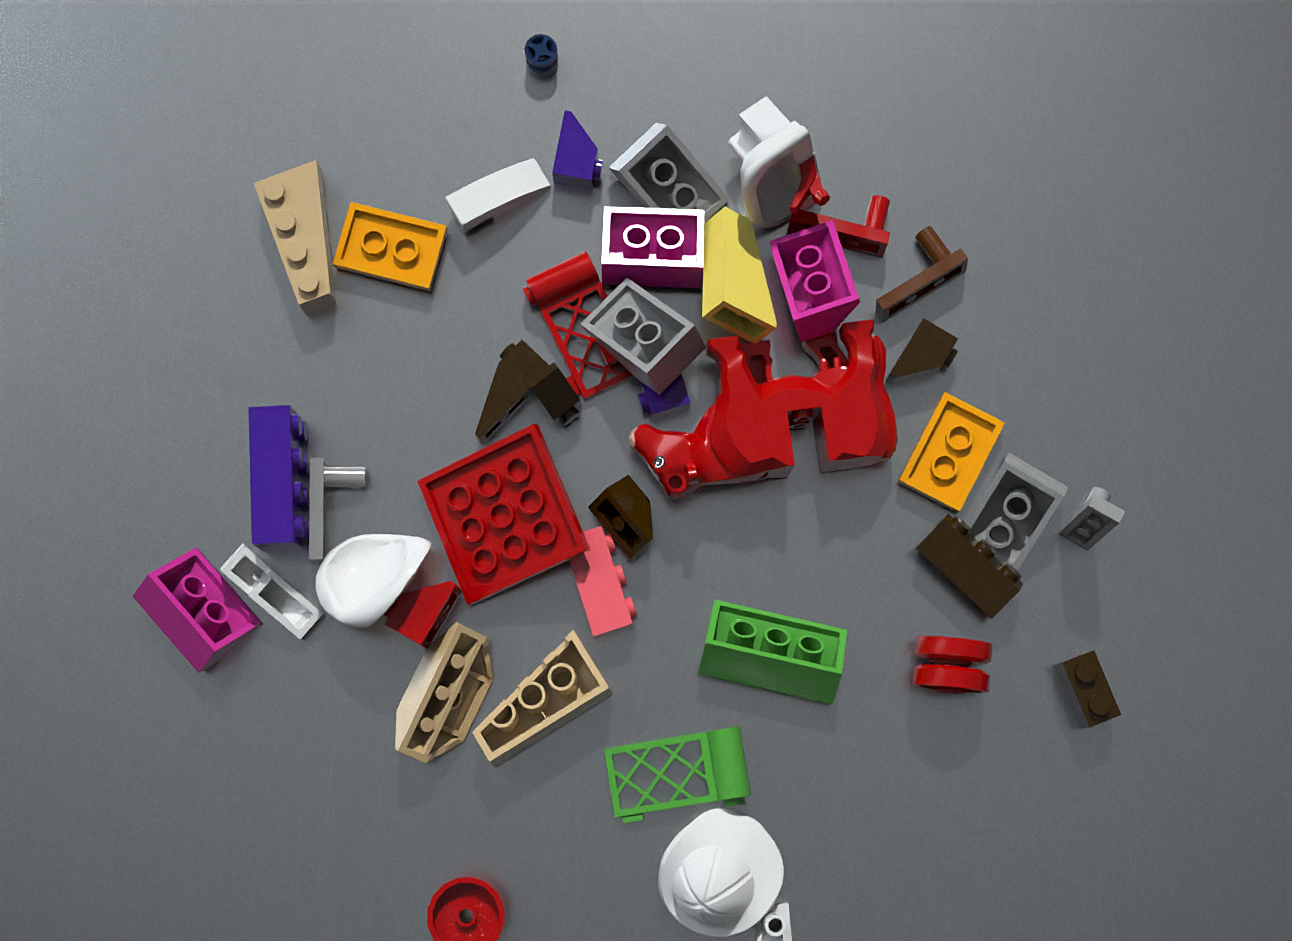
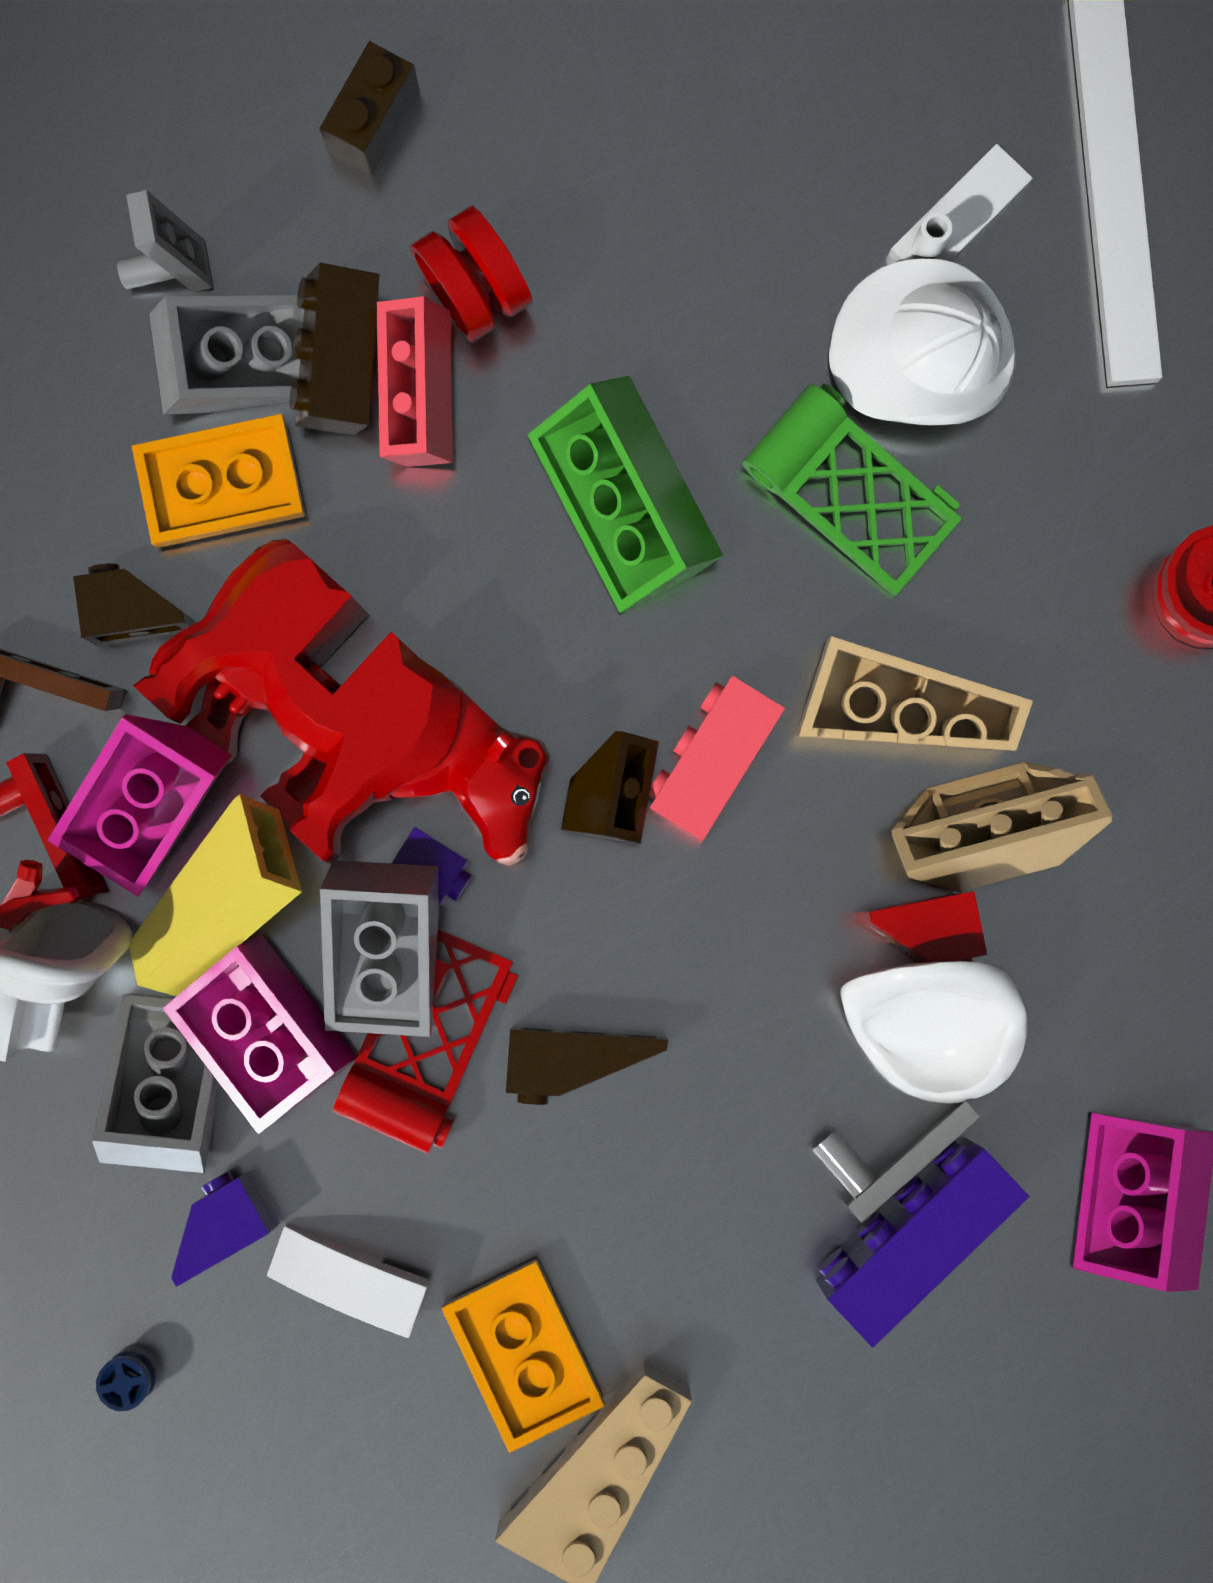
camera: 130 degrees left, 5 degrees up
white slope [220,543,323,639] -> none
red plate [417,424,590,605] -> none
dark brown slope [527,362,582,427] -> none
none -> coral brick [377,296,453,467]

